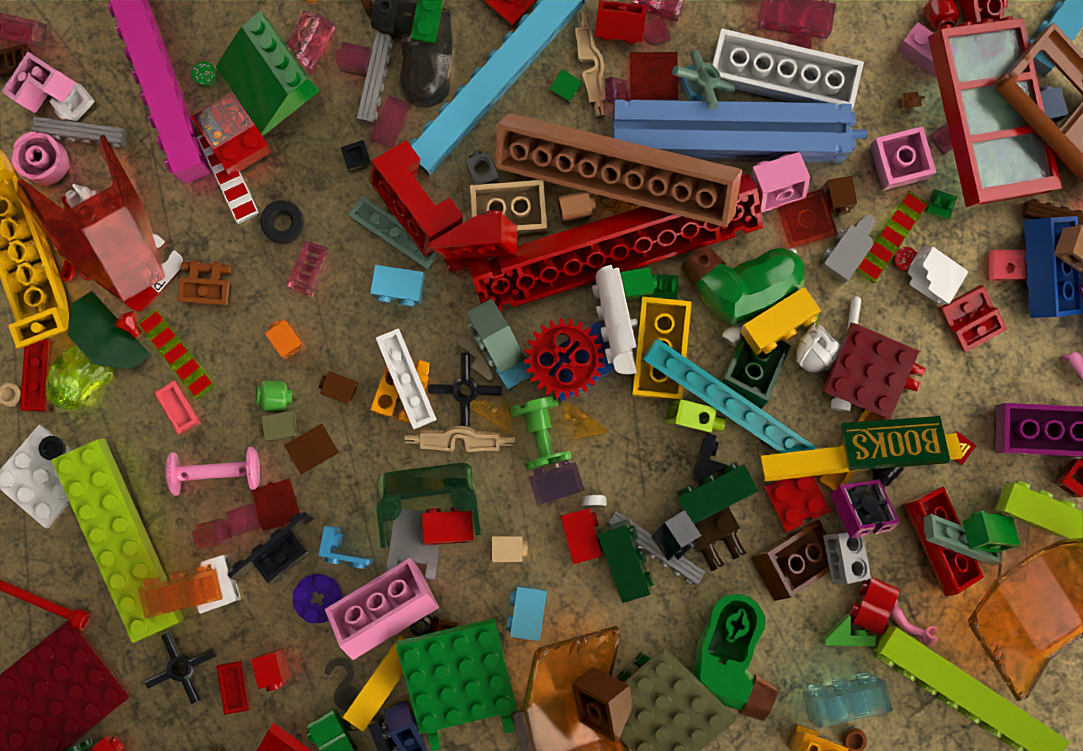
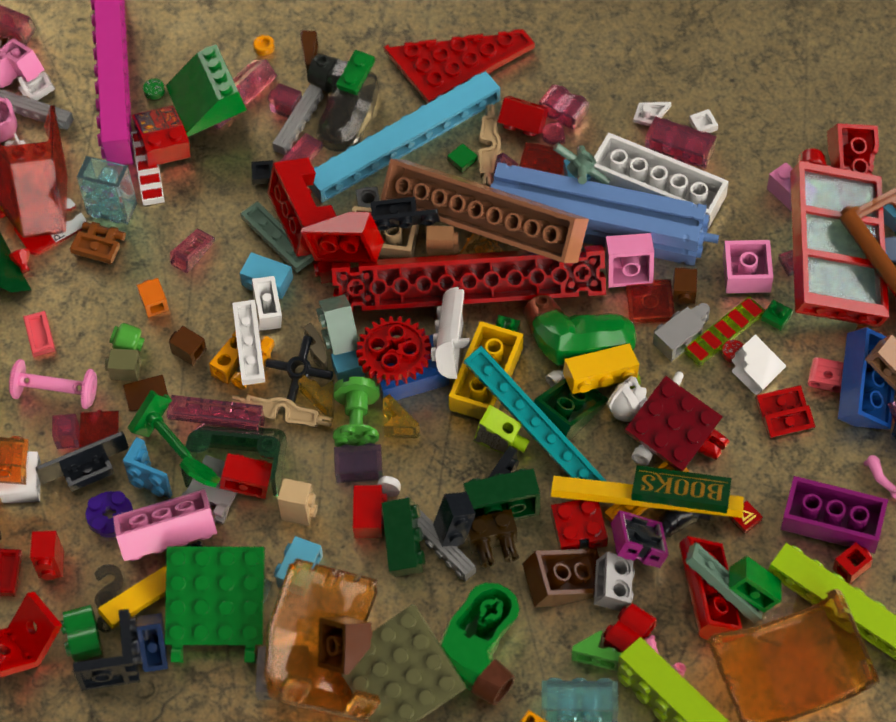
camera: 15 degrees right, 25 degrees down
tile [137,309,216,400] -> none
clear pink slope [193,519,233,549] -> none
black tyre [260,200,304,244] -> none
green brick [620,268,657,303] -> none
dark orange plate [897,91,925,109] -> none
none -> clear light blue brick [77,156,137,224]
none -> green piece [128,390,221,487]
none -> clear pink fence [167,395,265,430]
none -> white slope [252,276,282,331]
none -> black bracket [371,197,440,231]

